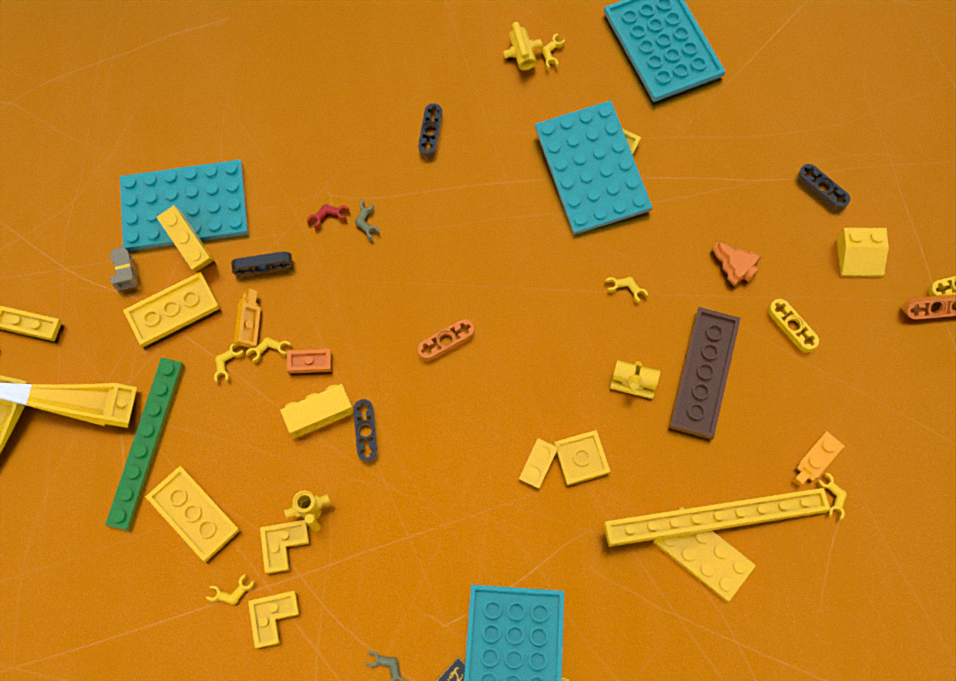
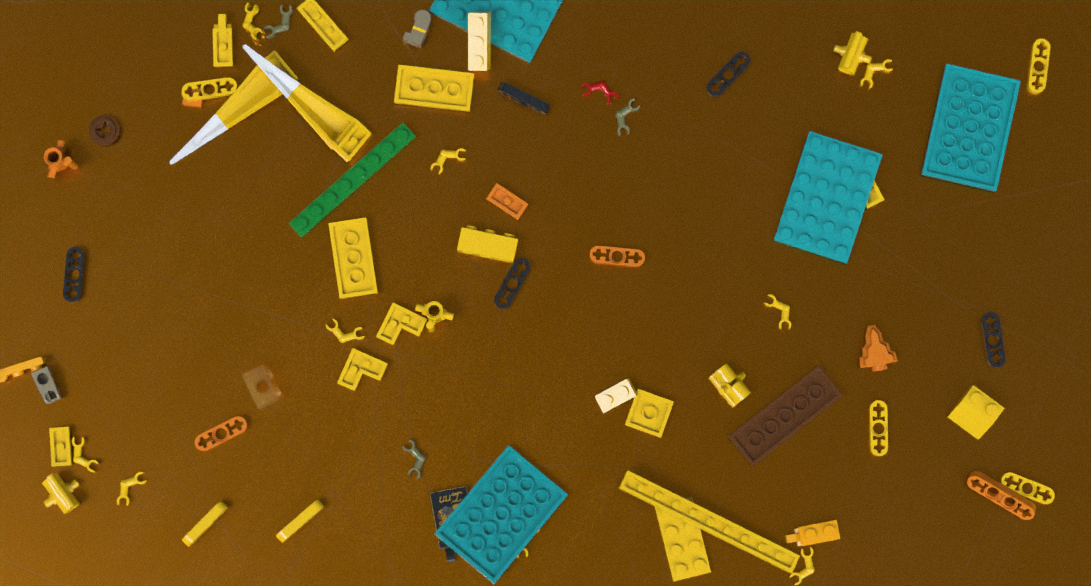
camera: 30 degrees right, 15 degrees up
light orange hinge [234,289,261,348] -> none
yellow arm [246,337,292,363] -> none

